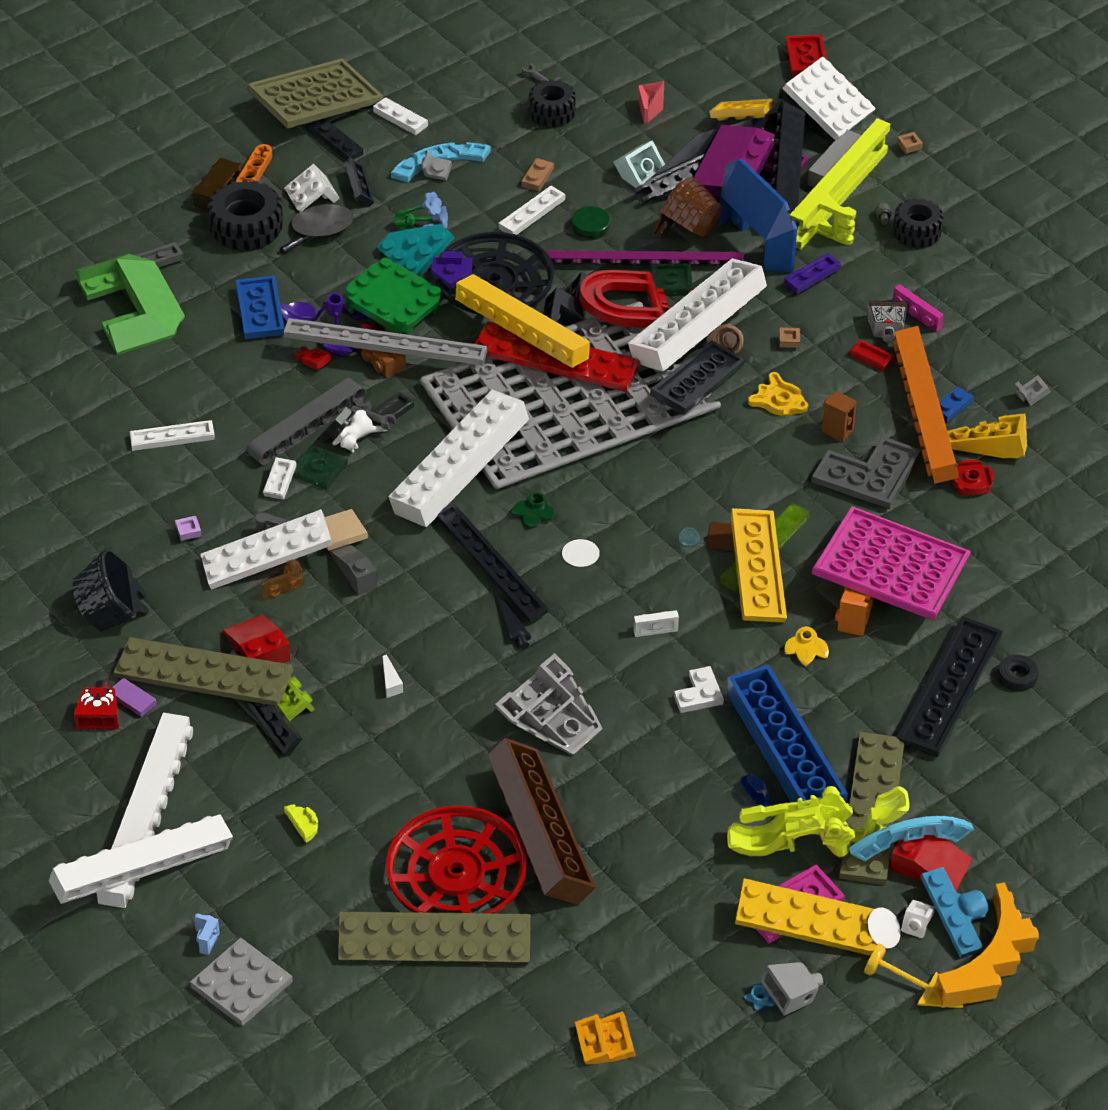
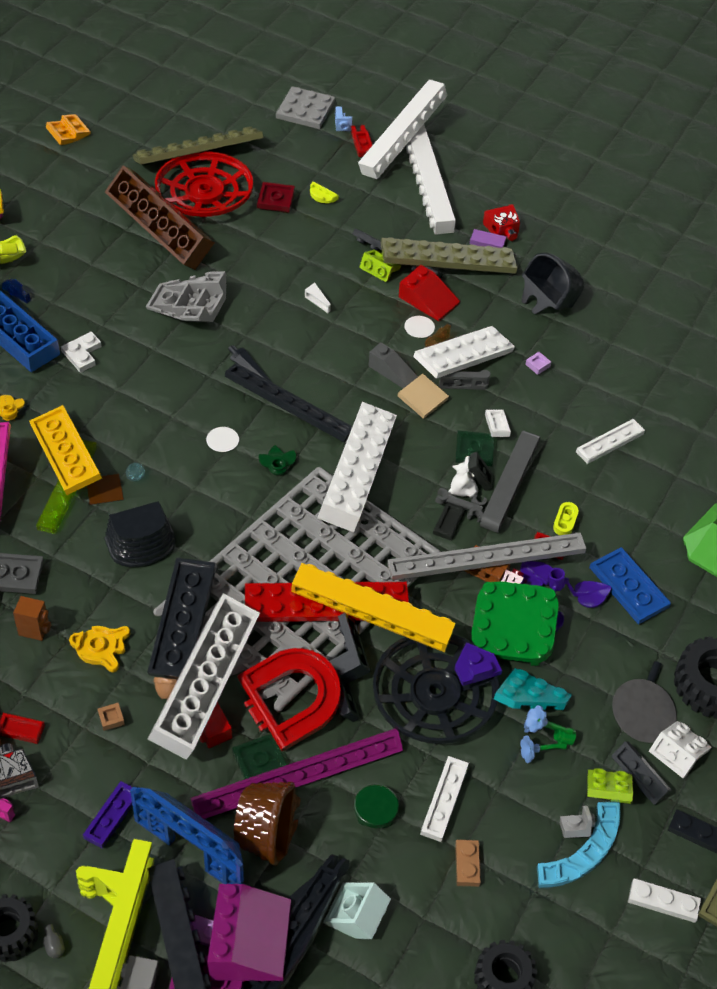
camera: 155 degrees right, 5 degrees up
white plate [633,610,679,637] -> none
none -> black piece [104,501,176,567]
none -> dark red plate [257,182,295,212]
none -> red hinge [351,125,373,157]
none -> white sticker [405,316,435,338]
none -> neon yellow plate [553,502,579,535]
none -> lime plate [587,768,633,804]

